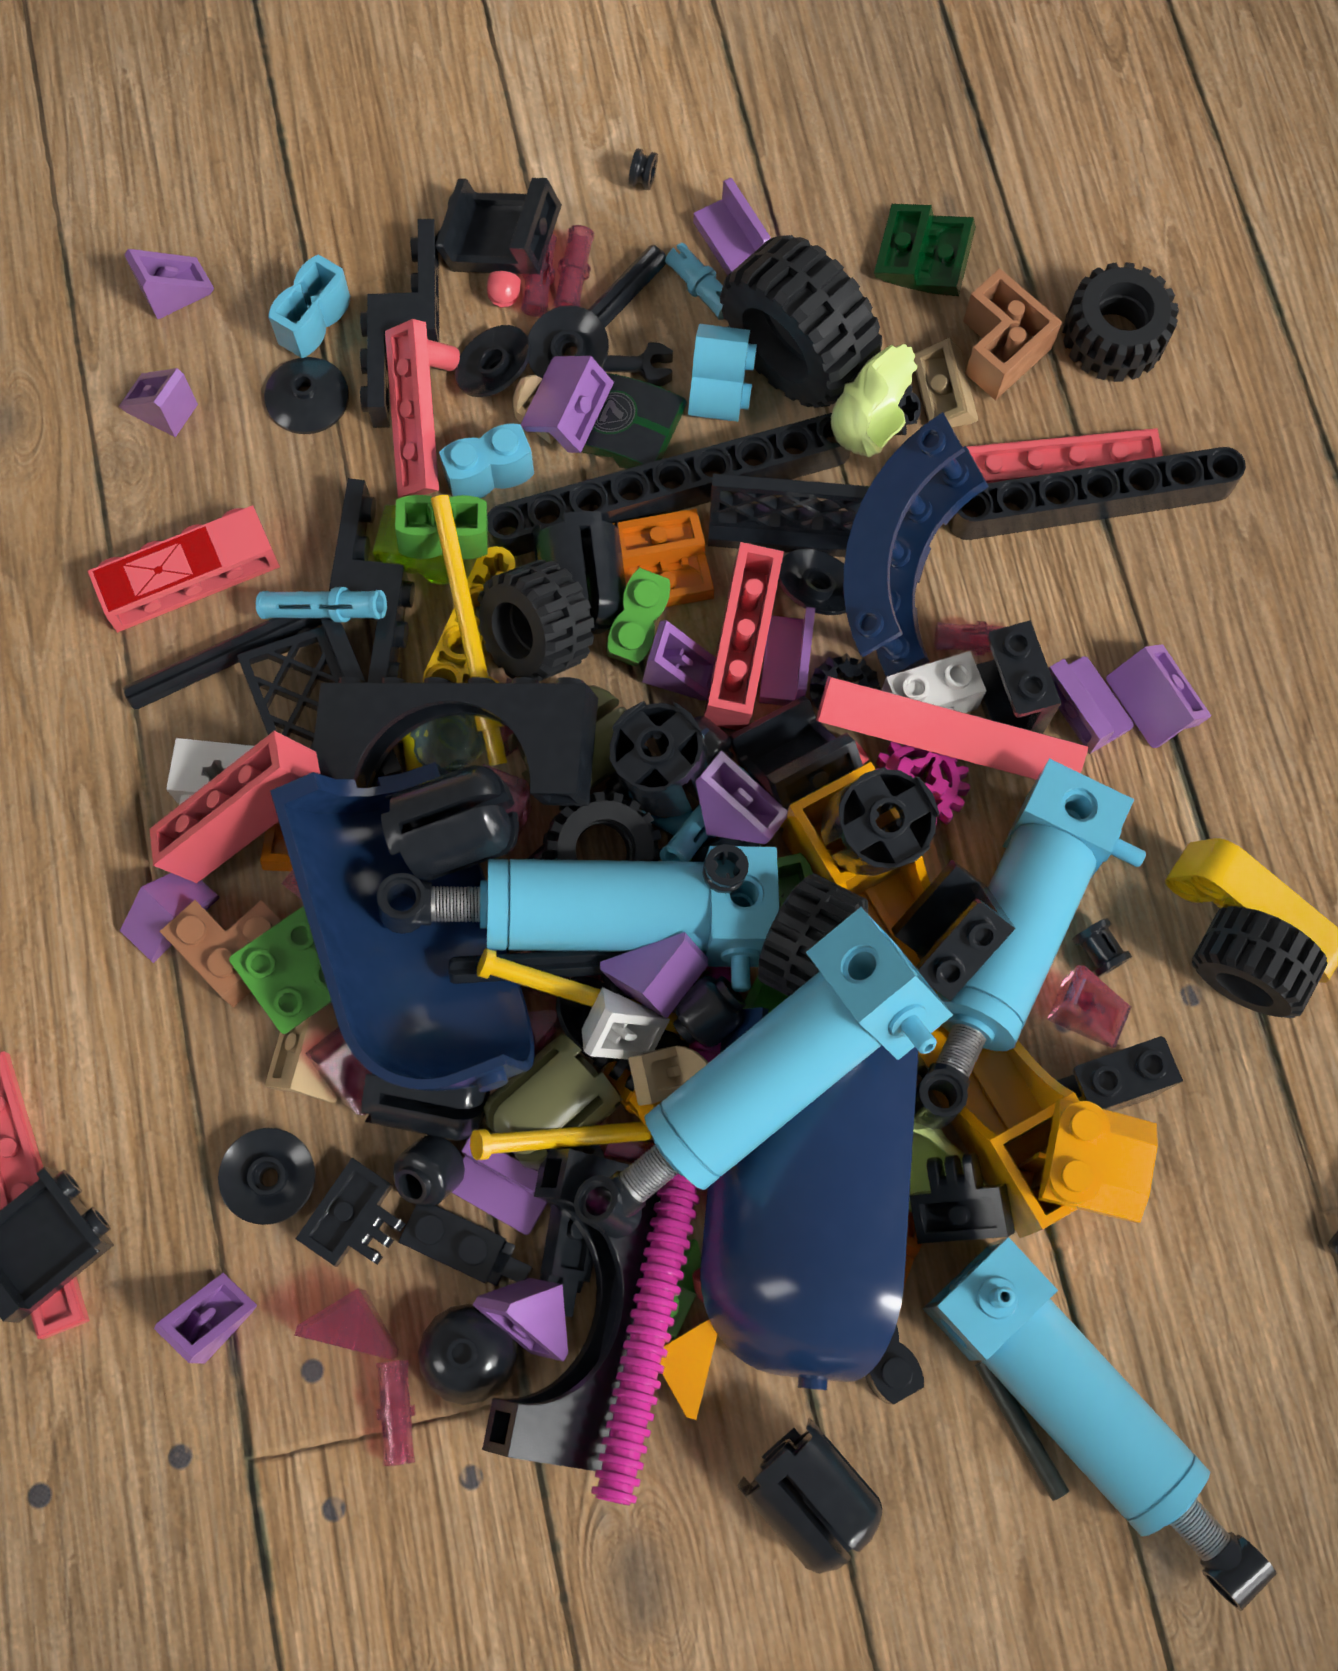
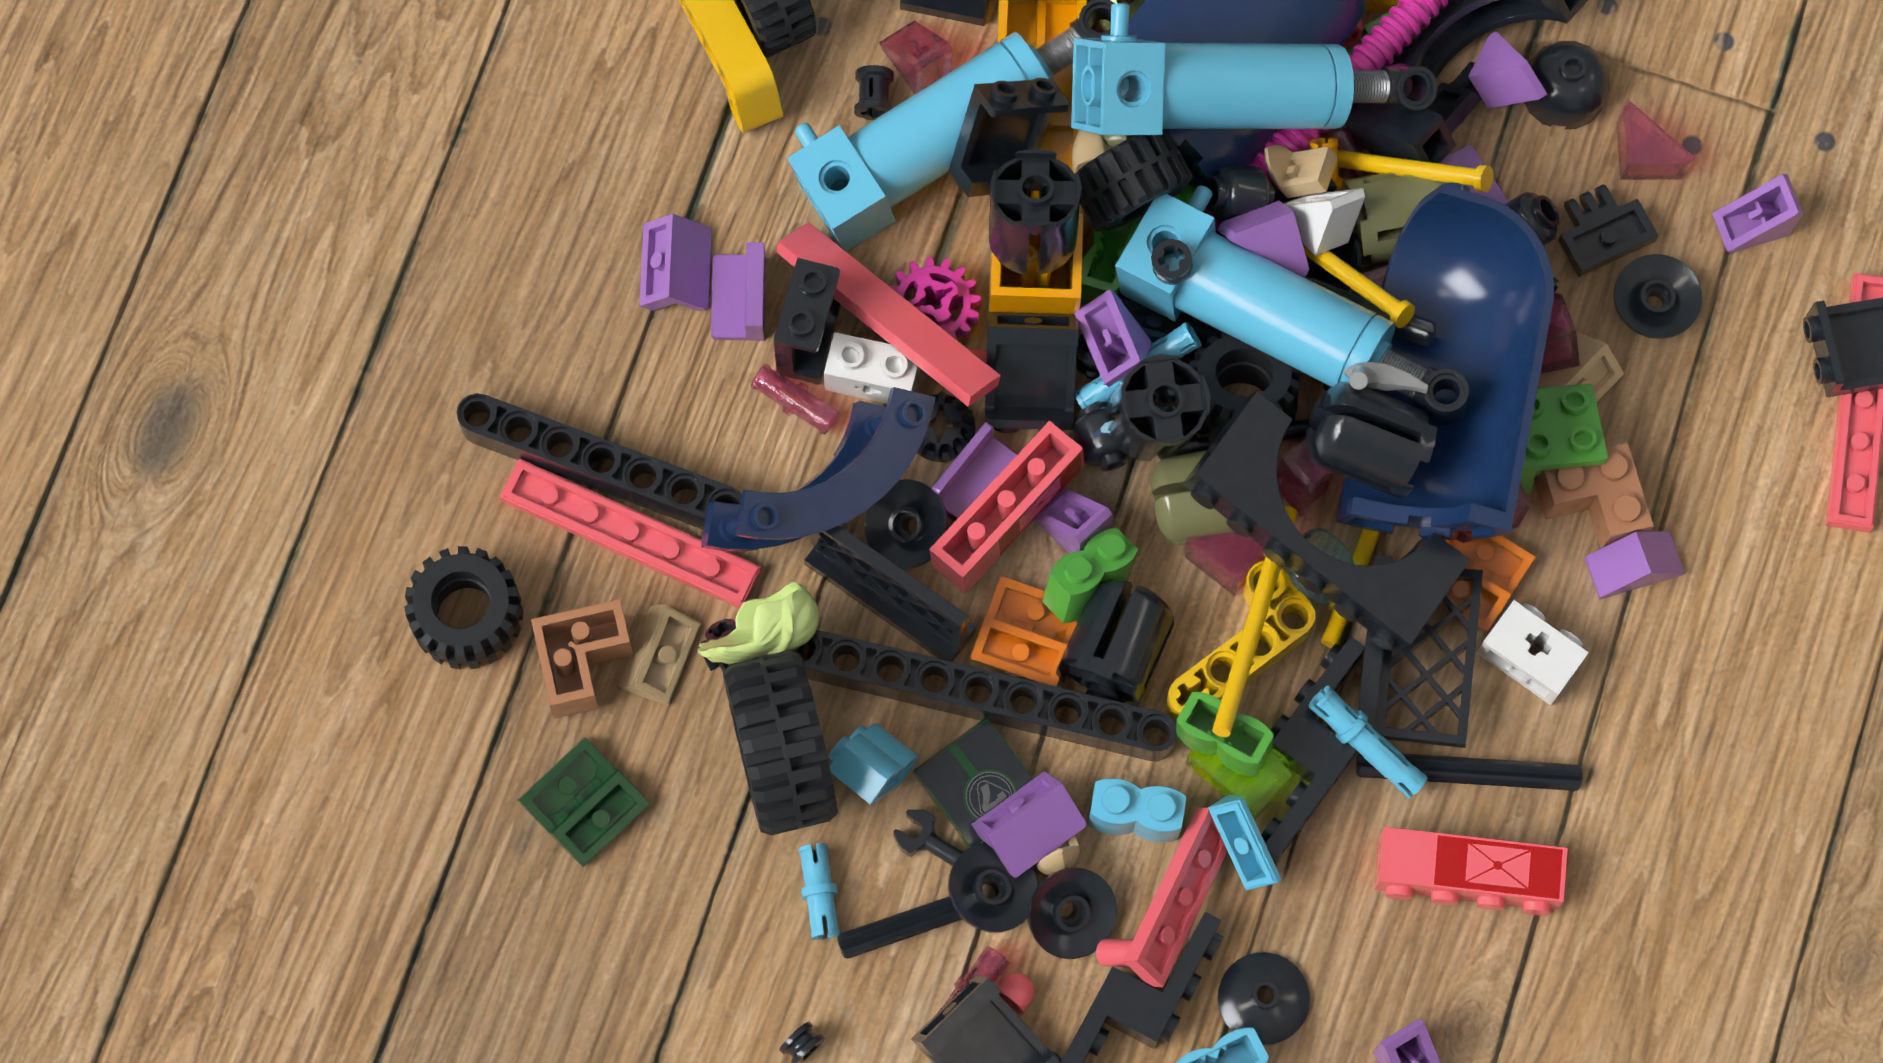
camera: 150 degrees left, 0 degrees up
coral brick [149,731,320,883] -> none
clear pink pin [376,1359,416,1466] -> none
black hinge [398,1205,533,1286] -> none
black tyre [477,560,594,681] -> none
clear pink pin [553,225,594,308] -> none
medium lavender panel [693,177,771,276] -> none
none -> medium azure slope [1208,795,1282,890]
none -> light grey bar [1342,362,1428,393]

